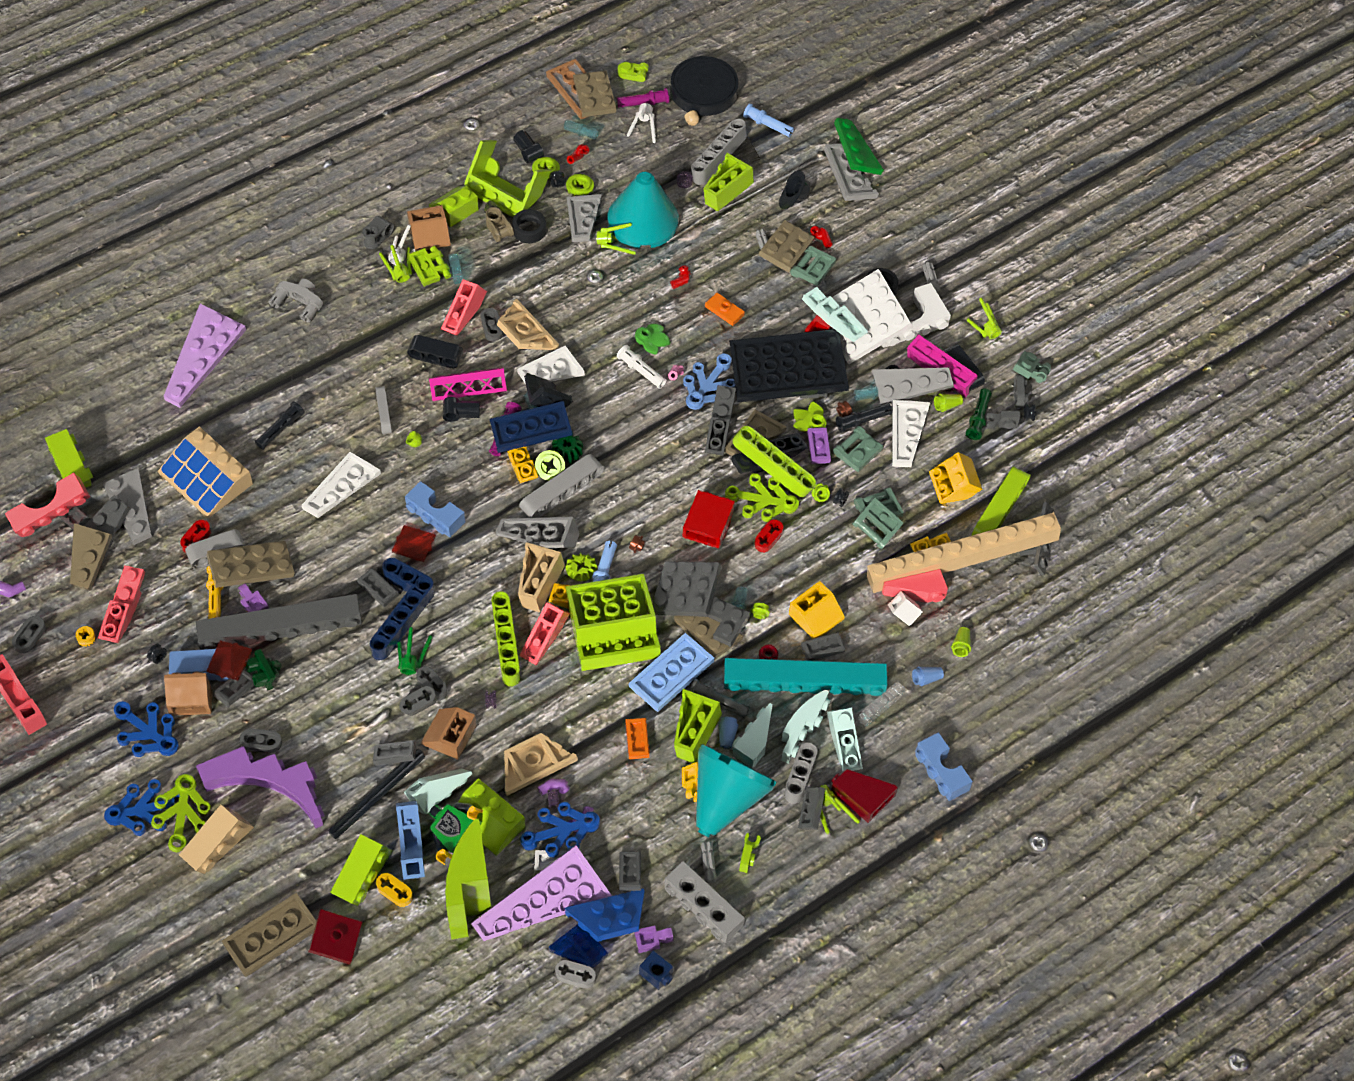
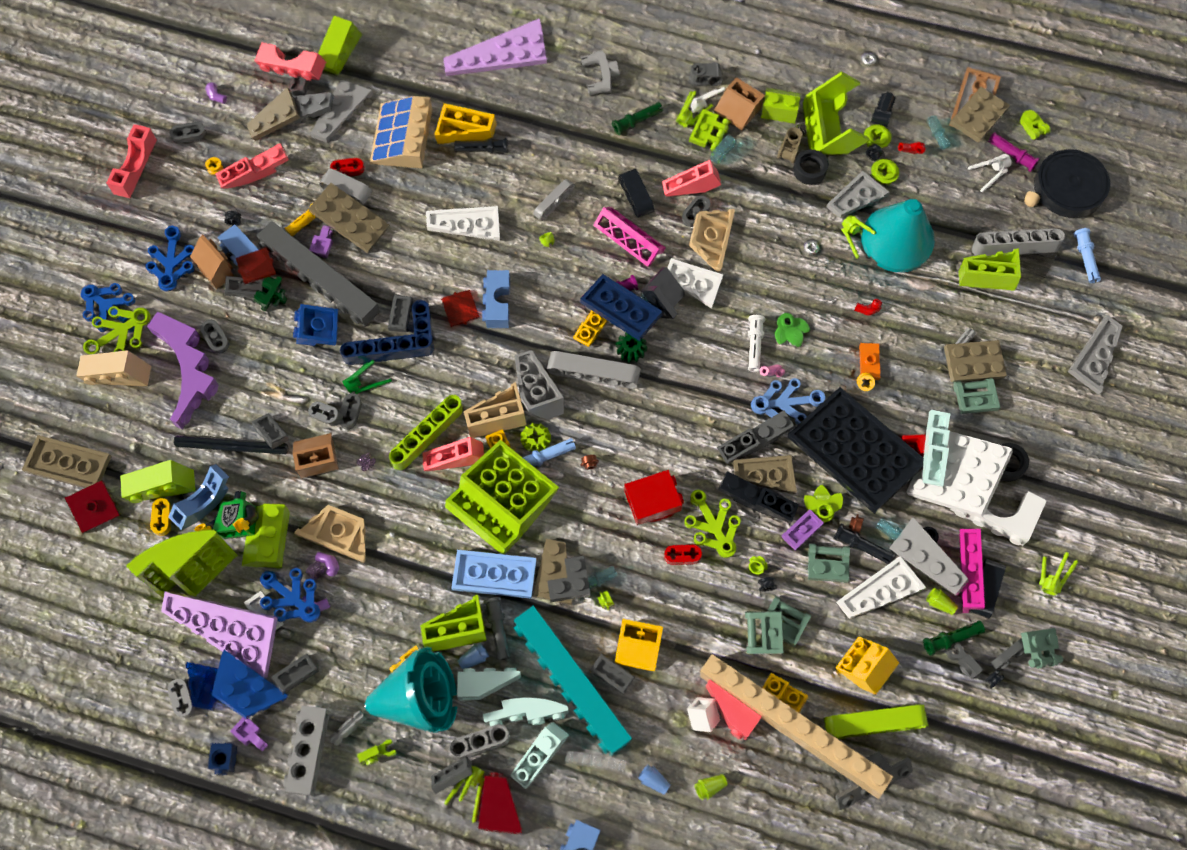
camera: 55 degrees right, 10 degrees up
light aqua slope [404,768,472,814] -> none
black piece [442,397,480,422] -> none
gear [535,450,566,481] -> none
orange plate [625,718,650,759] -> none
dark grey plate [652,561,722,617] -> none
clear purple bush [677,171,693,189] -> none
lime beam [733,426,816,497] -> none
dark red plate [758,644,779,660] -> none
black piece [779,170,810,209] -> none
red arm [810,226,833,248] -> none
green wing [834,118,884,175] -> none
light grey axle [922,262,940,292] -> none
none -> blue plate [293,304,338,346]
none -> yellow wedge [434,103,497,144]
none -> dark green pin [612,102,663,136]
none -> yellow bush [857,372,875,391]

